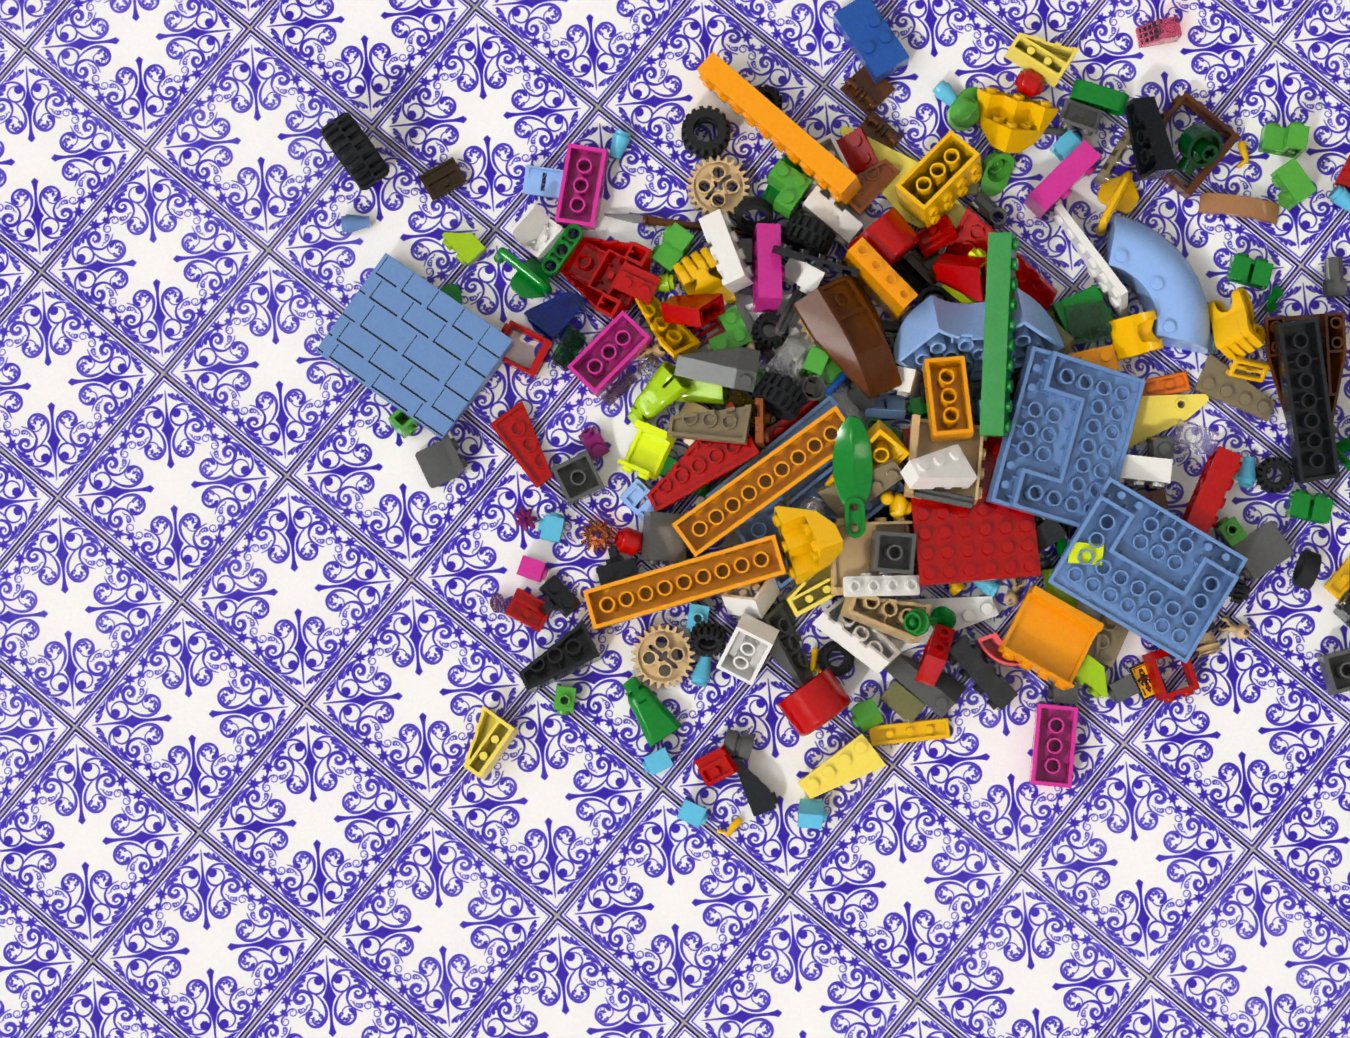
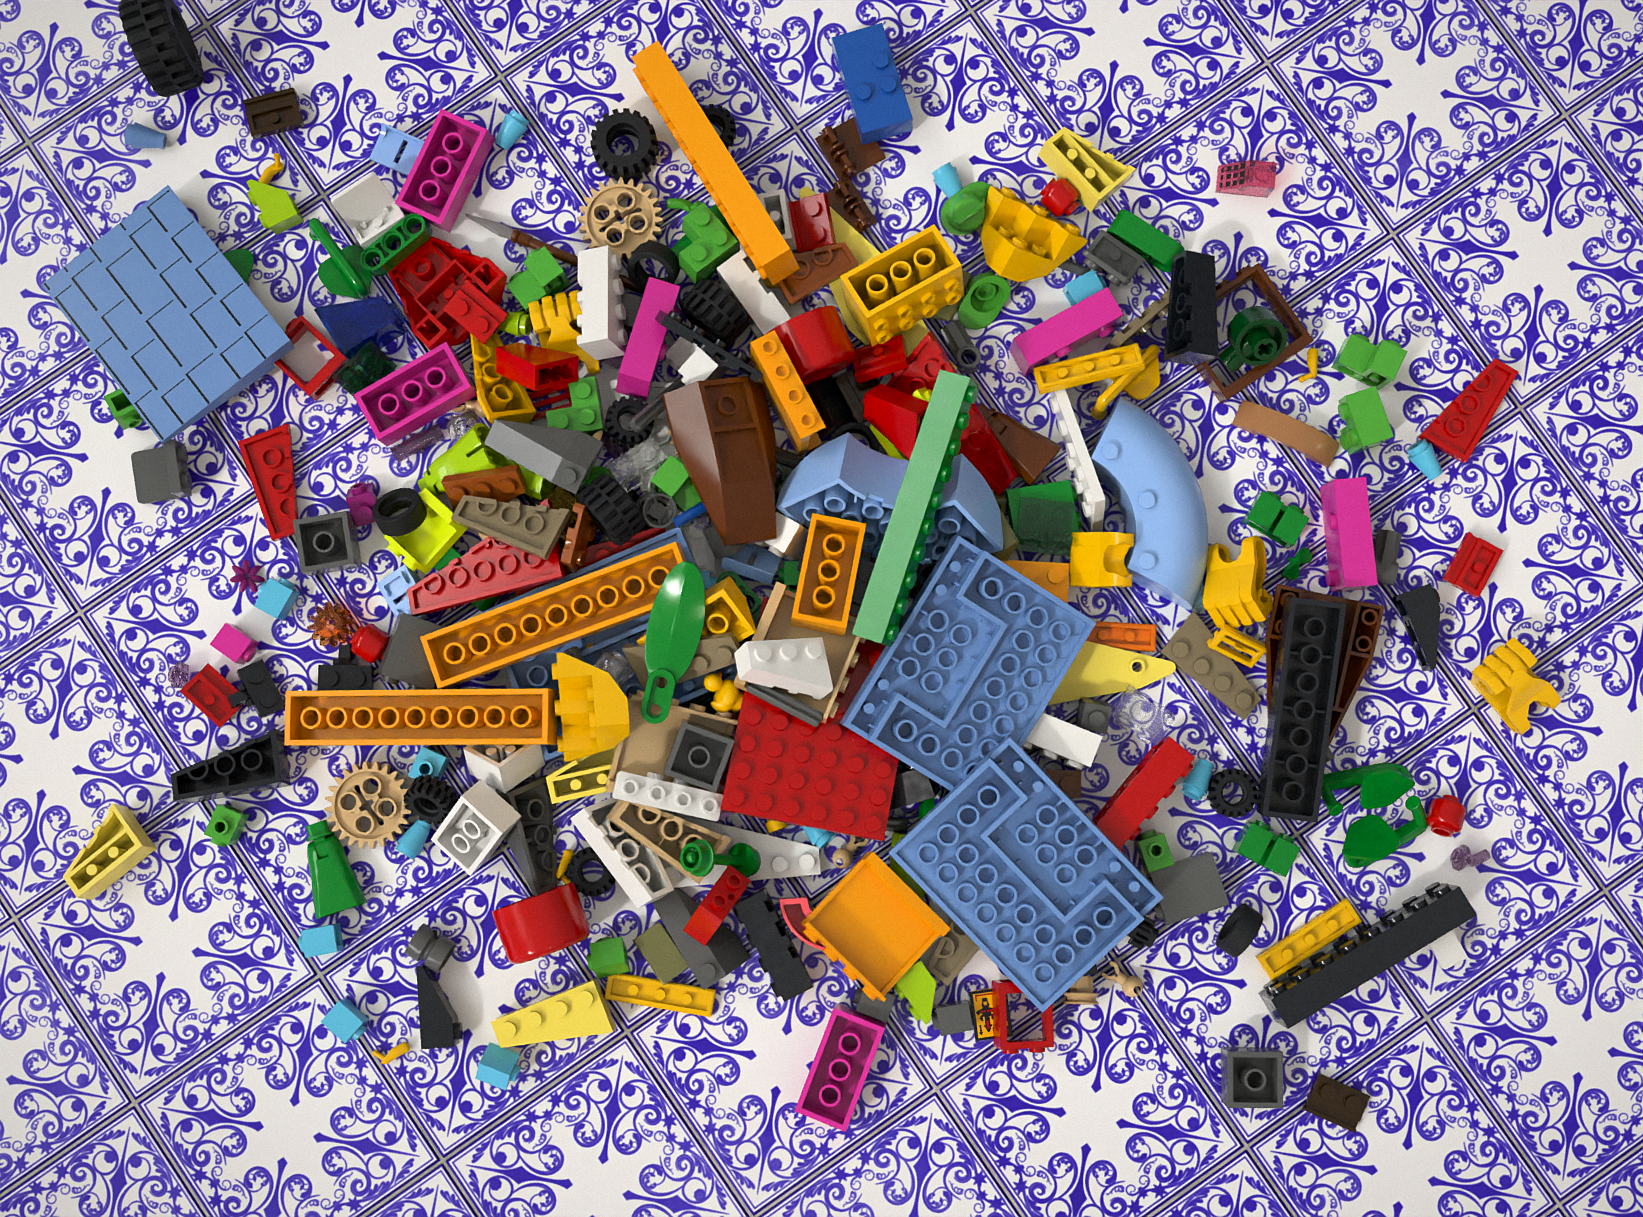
camera: 15 degrees right, 0 degrees up
red plate [693,745,739,787] -> none
neon yellow sticker [1068,542,1104,566] -> none
none -> yellow piece [258,153,283,185]
none -> black tyre [372,488,427,536]
none -> dark orange wing [441,465,528,510]
none -> bright green piece [666,198,702,213]
none -> reddish brown piece [978,403,1062,486]
none -> yellow tile [1033,343,1145,395]
none -> dark pink brick [1320,477,1378,592]

